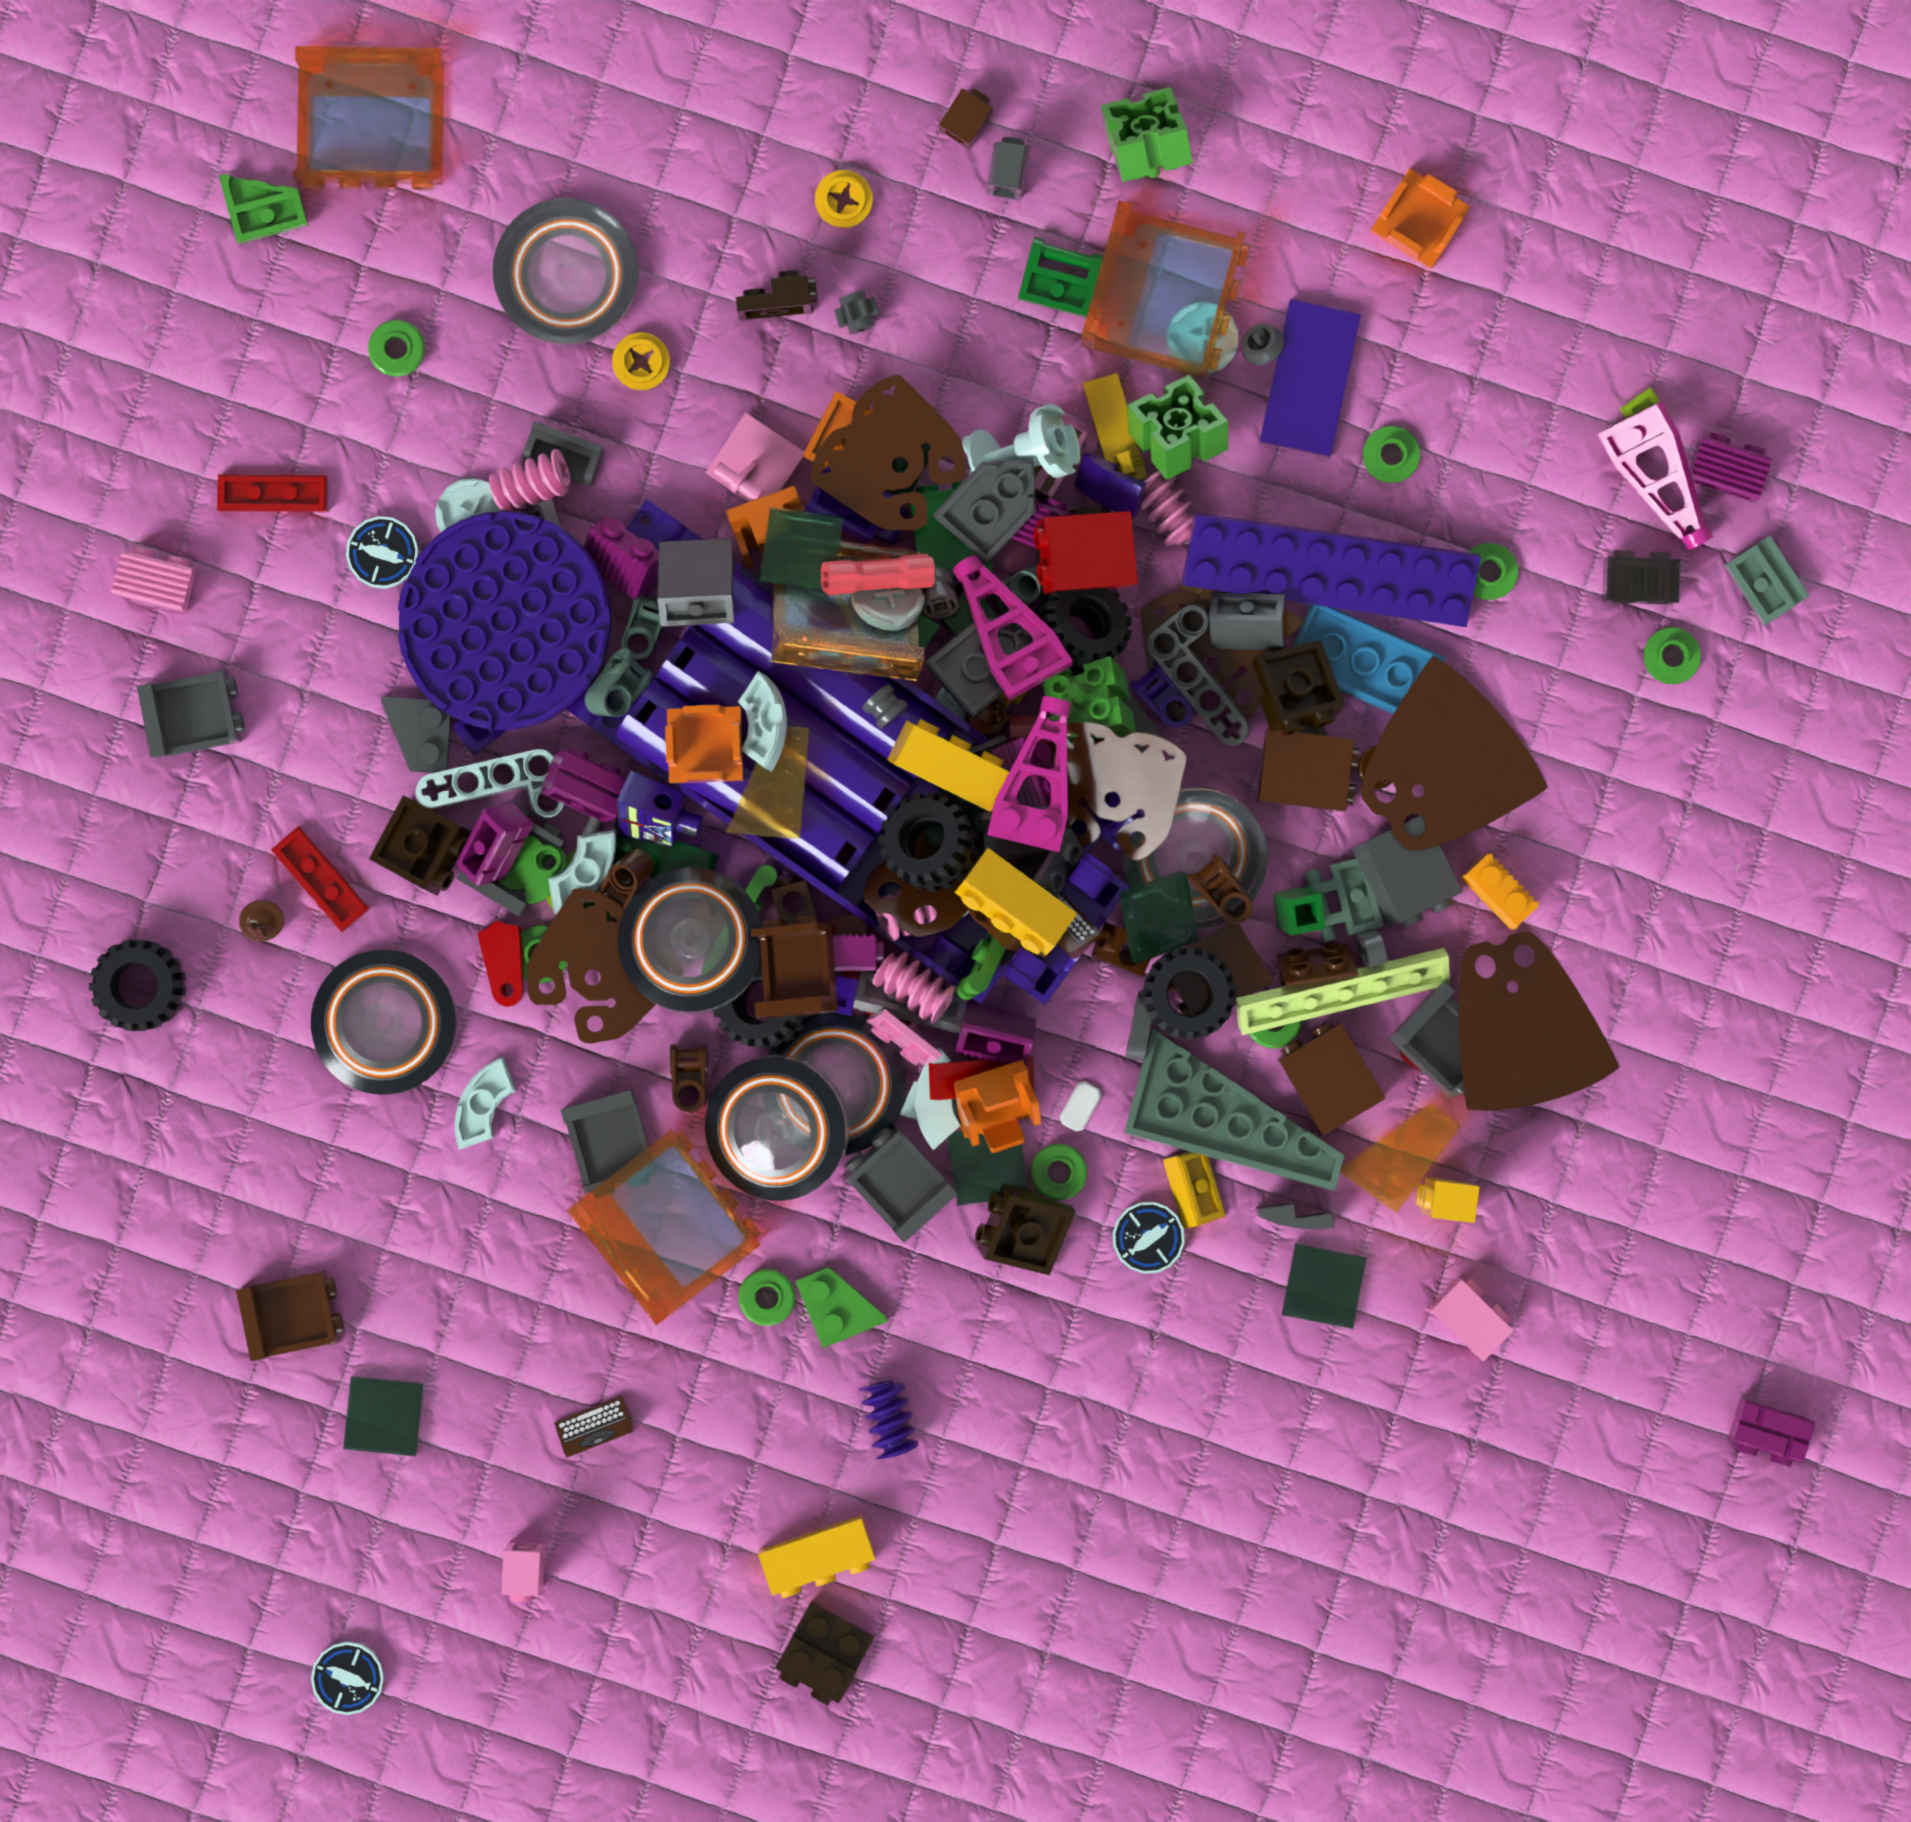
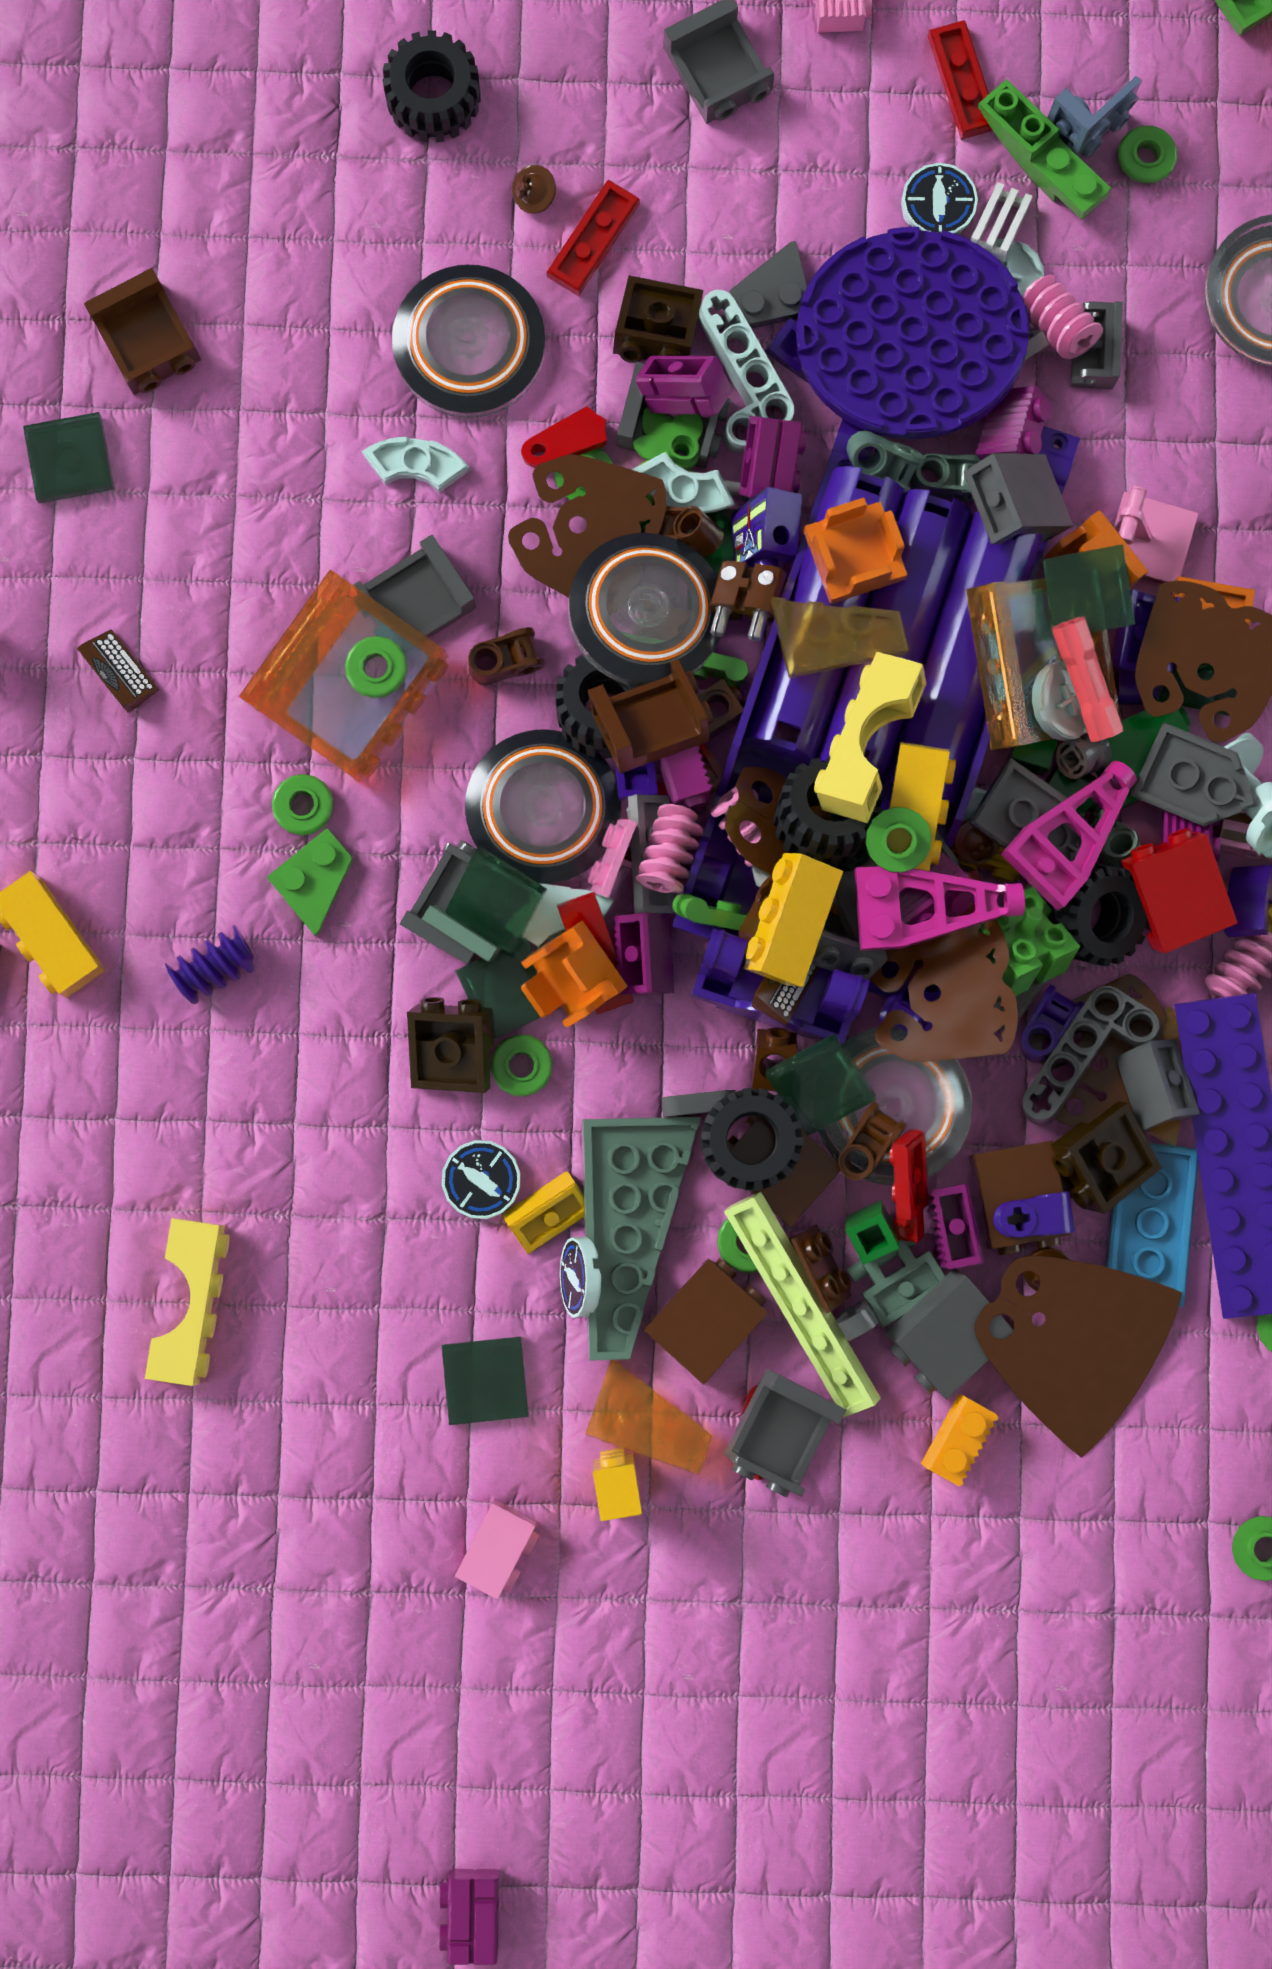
camera: 75 degrees right, 5 degrees down
yellow gear [612,332,670,391] -> none
dish [705,1055,849,1201] -> none
light aqua tile [738,671,787,772] -> none
dark grey wheel [862,683,909,730] -> none
white piece [1060,1081,1102,1132] -> none
dark grey slope [1256,1203,1334,1229] -> none
reddish brown piece [1458,932,1620,1111] -> none
none -> light yellow arch [145,1218,230,1386]
none -> bright green piece [345,636,408,698]
none -> sand green tile [422,905,502,962]
none -> clear green tile [445,846,547,954]
none -> tile [560,1237,601,1318]
none -> reddish brown piece [709,561,787,642]
none -> light yellow arch [814,652,927,823]
none -> bright green piece [866,807,932,872]
none -> red hinge [890,1129,928,1243]
none -> magenta brick [927,1183,984,1270]
none -> white tile [970,182,1033,261]
none -> bright green slope [978,79,1111,220]
none -> dark purple piece [993,1191,1075,1237]
none -> sand blue bracket [1047,76,1142,158]

